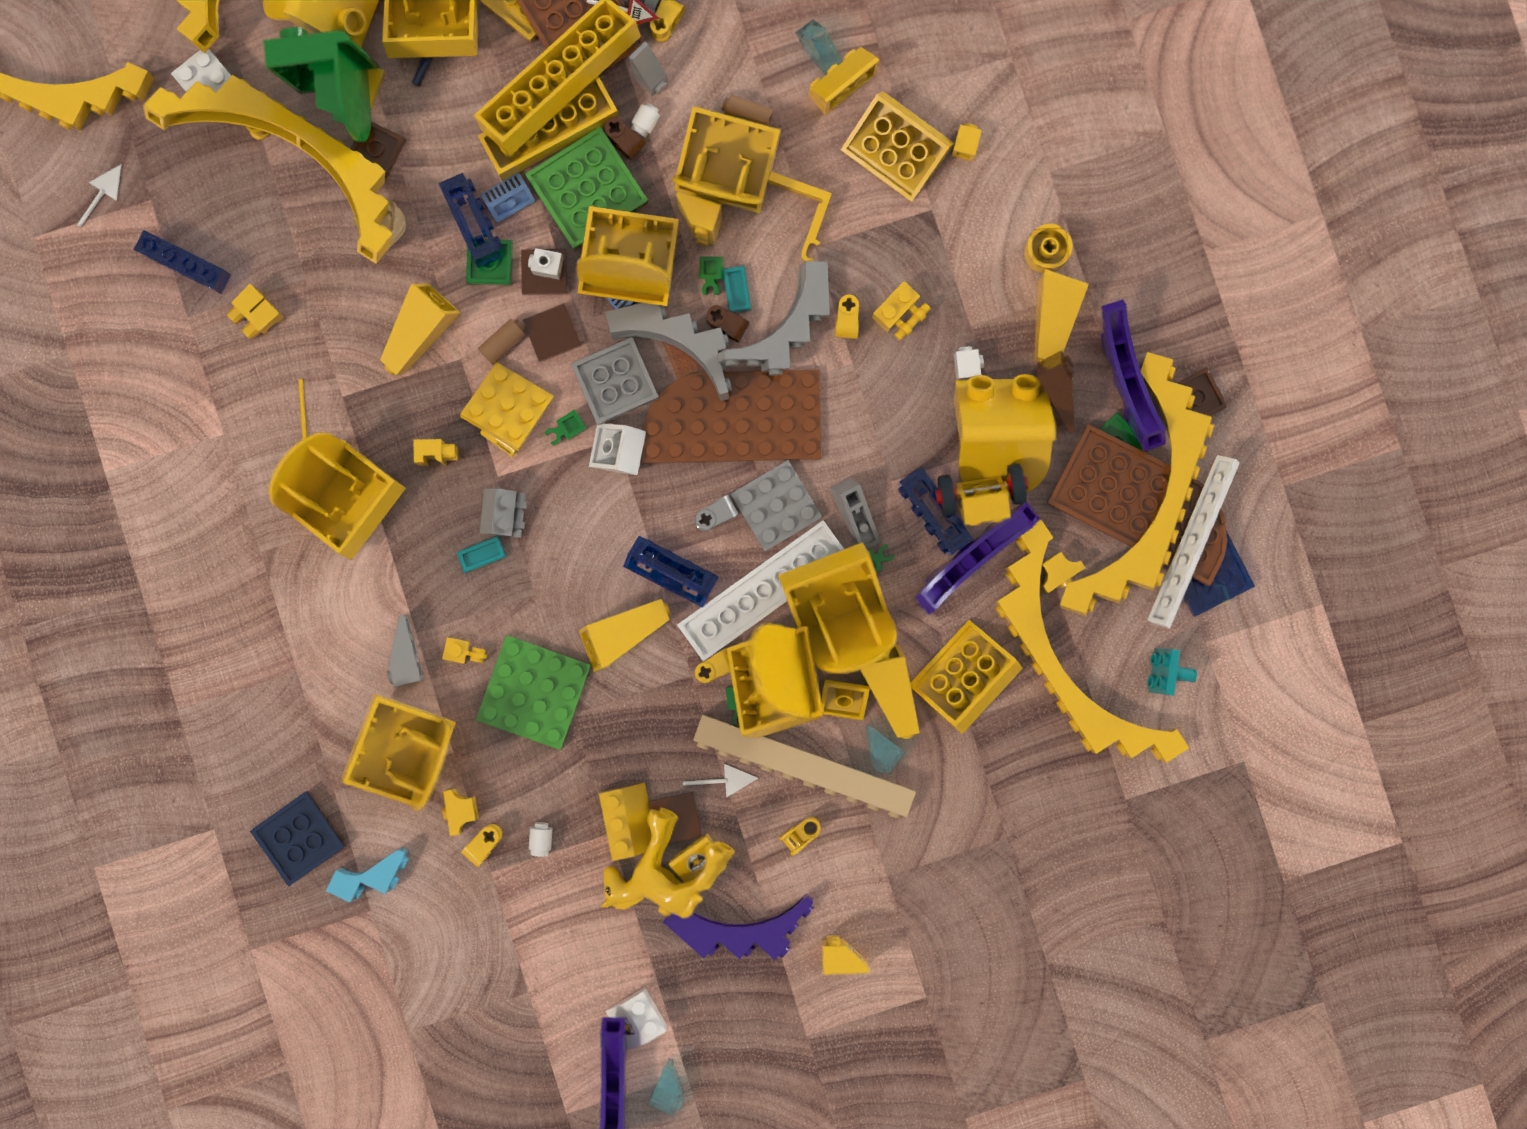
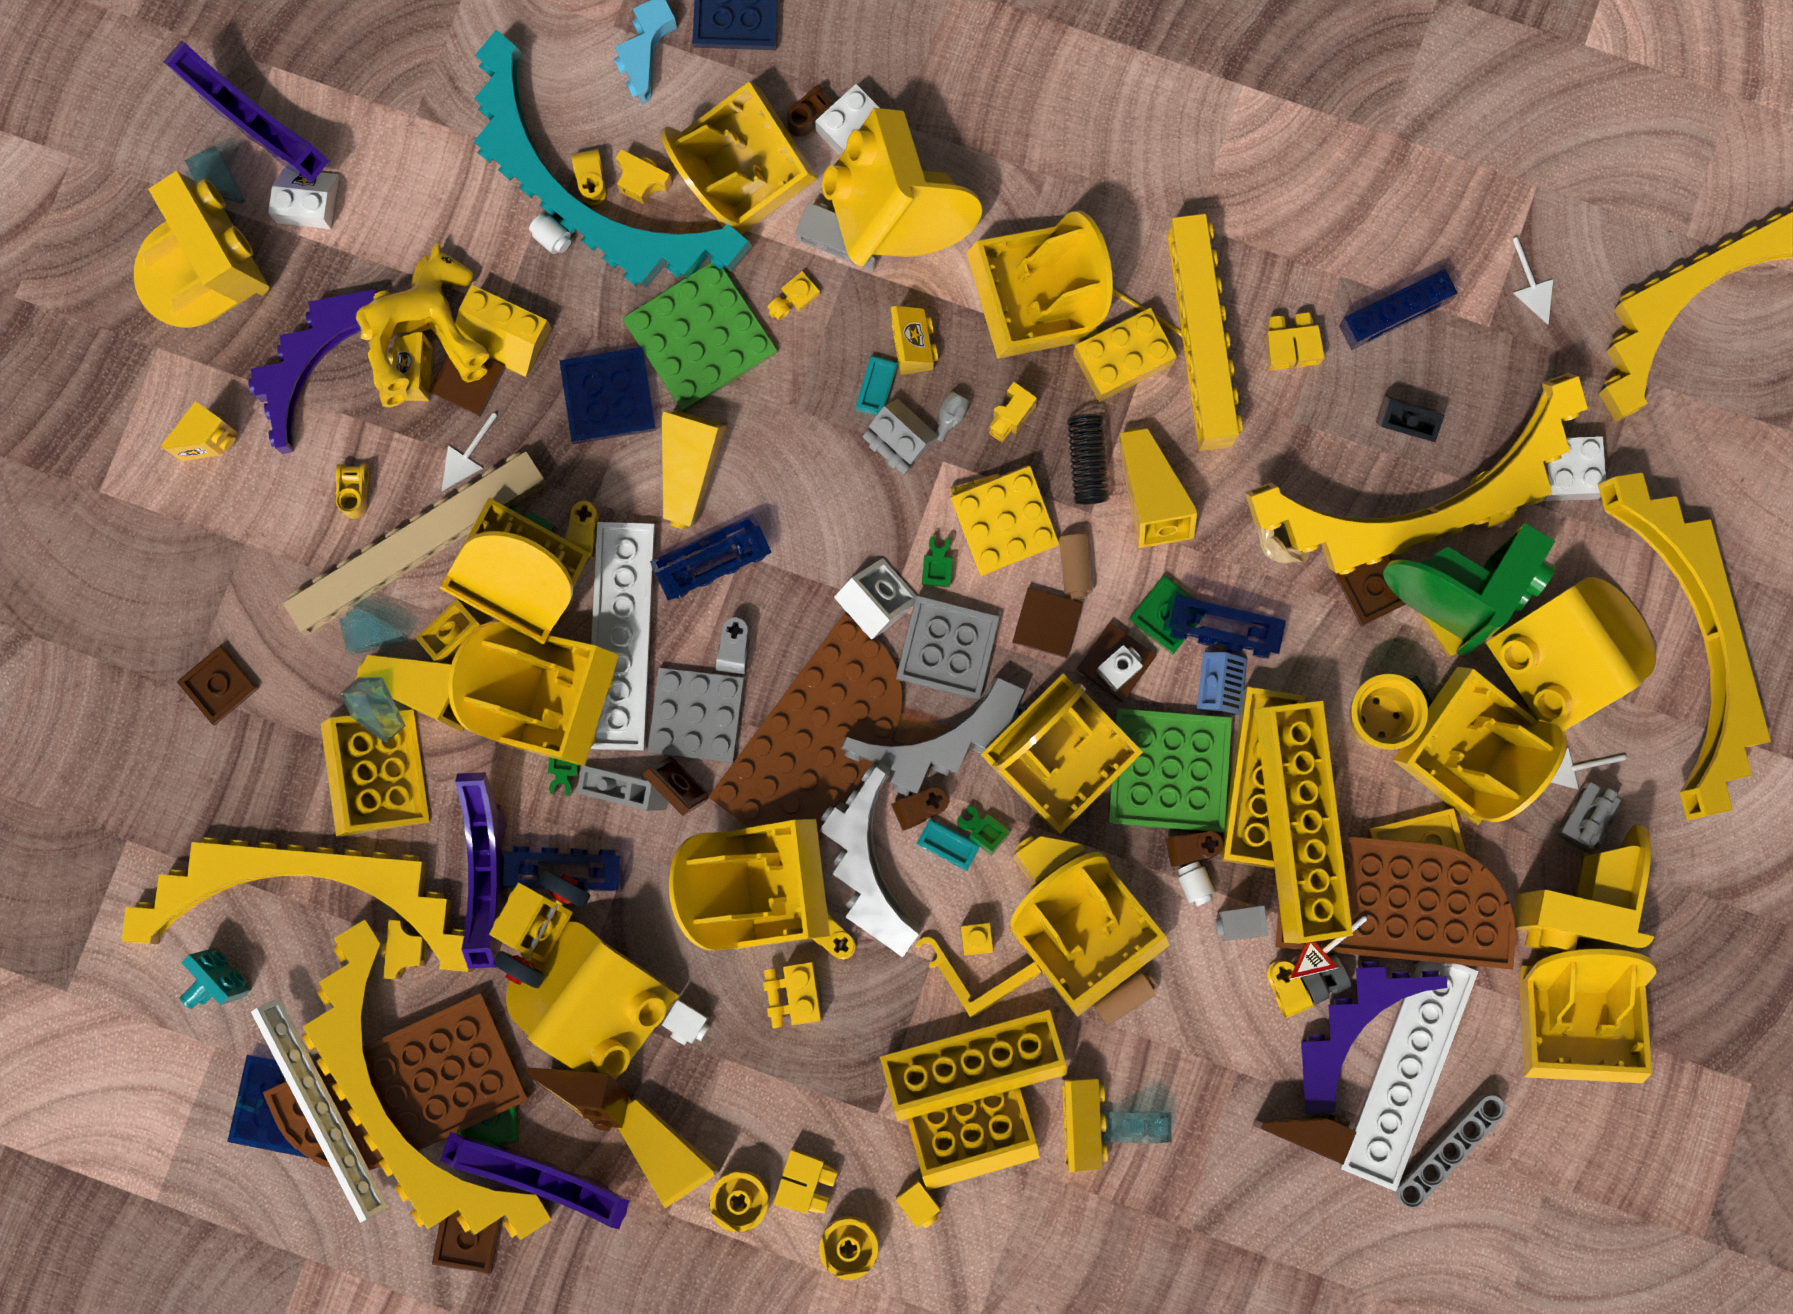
camera: 135 degrees right, 5 degrees down
none -> yellow plate [134,170,269,328]
none -> reddish brown tile [177,645,259,726]
none -> clear light blue slope [340,677,406,742]
none -> teal arch [473,30,752,288]
none -> clear blue plate [559,347,656,444]
none -> reddish brown tile [643,756,709,816]
none -> yellow plate [669,819,830,951]
none -> yellow hips [773,1148,838,1214]
none -> reddish brown piece [787,84,835,137]
none -> white brick [815,84,879,156]
none -> yellow brick [819,1216,879,1280]
none -> yellow plate [822,108,982,266]
none -> yellow brick [880,1010,1067,1122]
none -> yellow slope [891,306,938,376]
none -> light grey piece [935,391,969,442]
none -> yellow brick [960,923,993,956]
none -> black piece [1067,414,1110,505]
none -> yellow brick [1073,308,1177,402]
none -> yellow brick [1167,214,1243,451]
none -> yellow piece [1349,674,1428,750]
none -> black brick [1376,395,1445,443]

